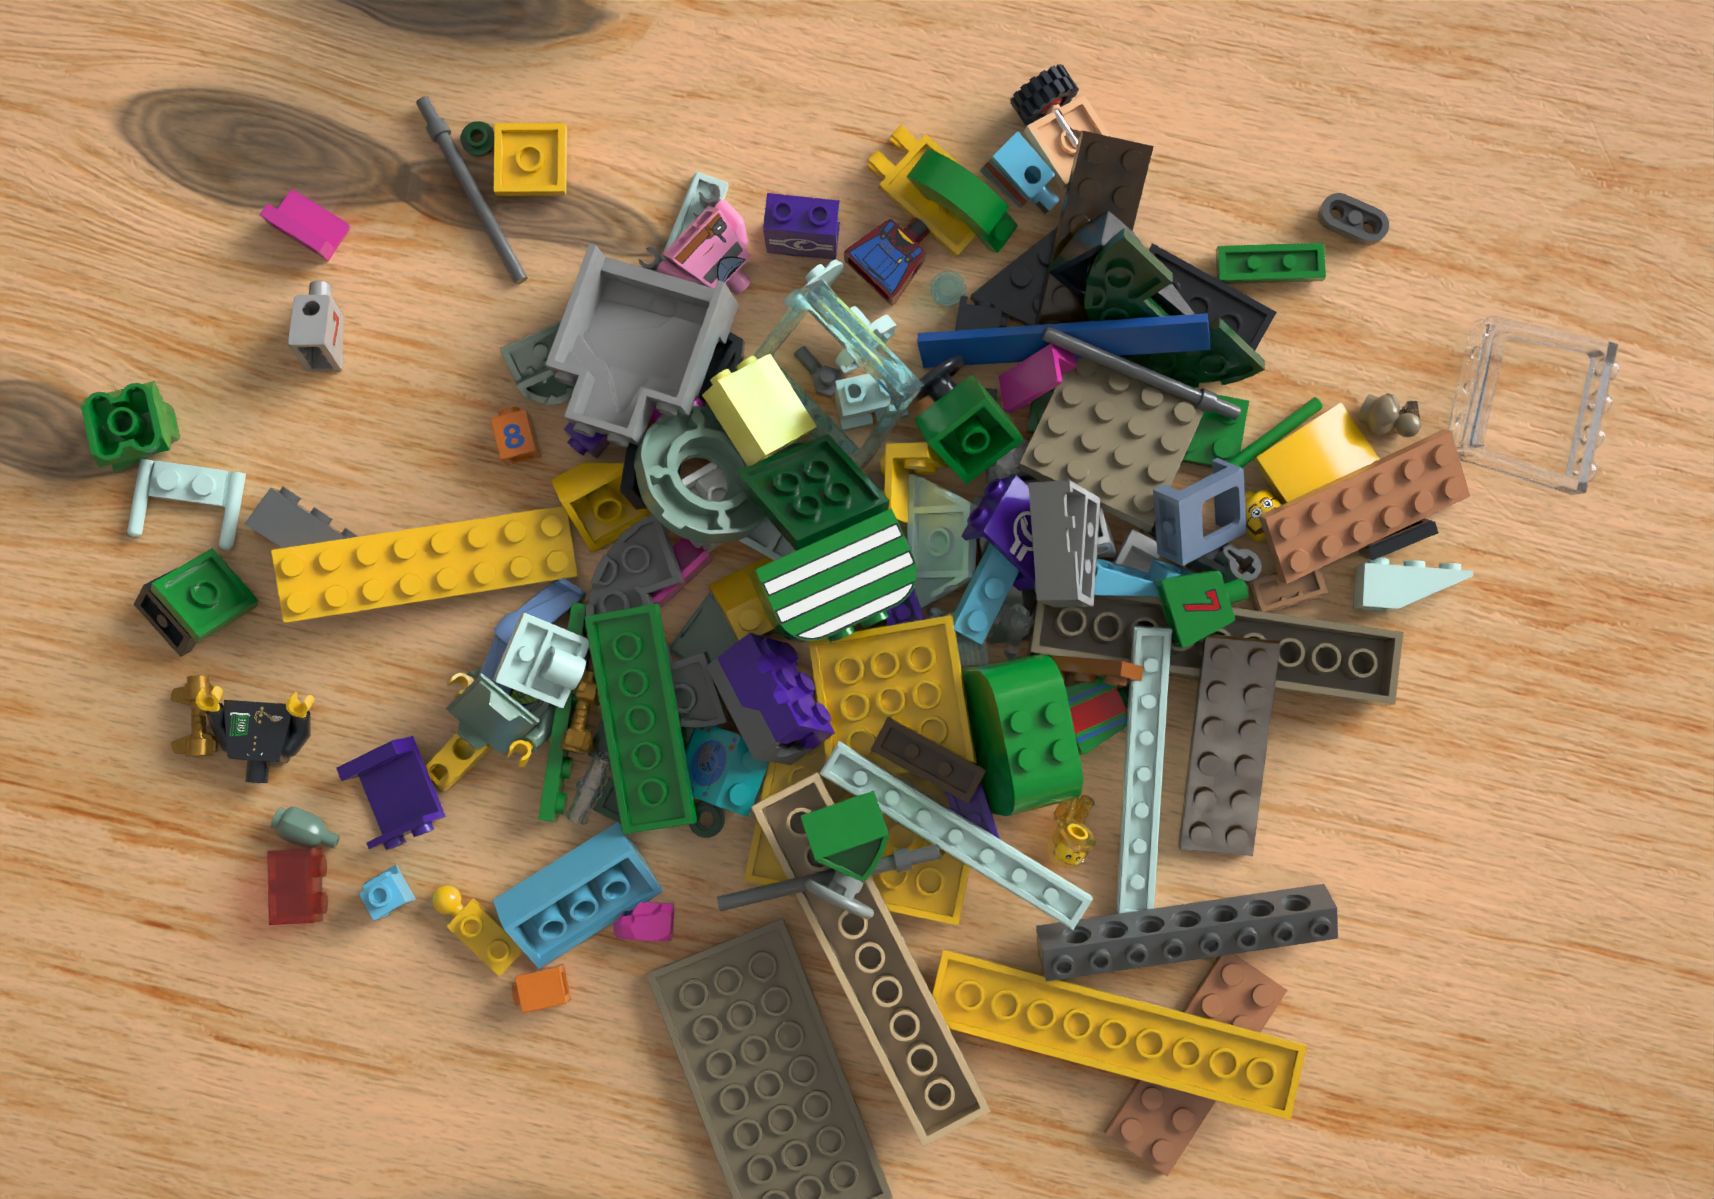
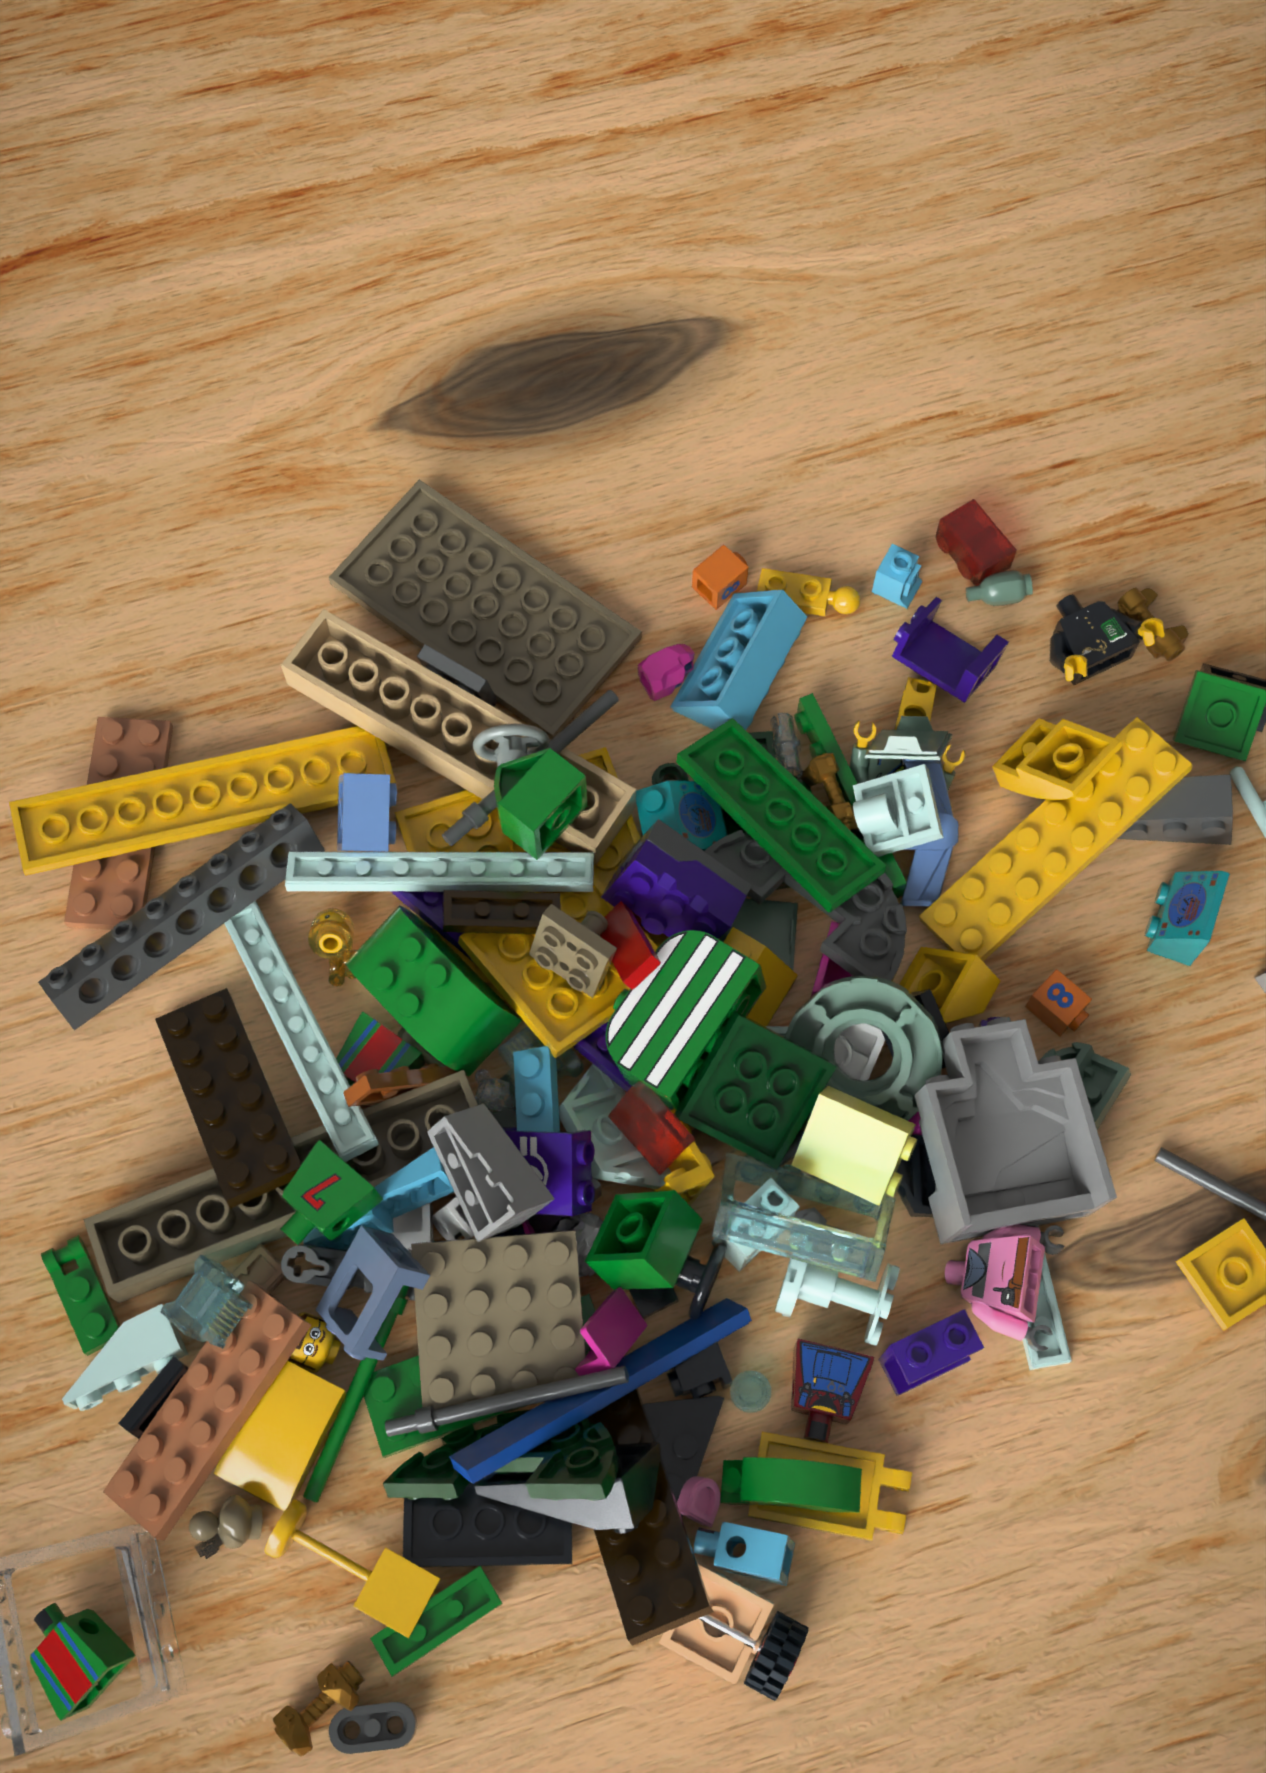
camera: 150 degrees right, 15 degrees down
none -> green torso [30,1603,136,1721]
none -> green plate [41,1235,120,1356]
none -> clear light blue piece [160,1255,253,1349]
none -> yellow piece [264,1499,441,1638]
none -> pearl gold piece [273,1661,365,1756]
none -> medium blue brick [337,773,397,852]
none -> dark grey plate [417,645,497,707]
none -> dark tan plate [529,904,617,998]
none -> red tile [600,901,661,990]
none -> clear red tile [608,1081,695,1175]
none -> bright pink tile [677,1476,720,1527]
none -> yellow slope [992,718,1122,800]
none -> teal slope [1144,871,1230,966]

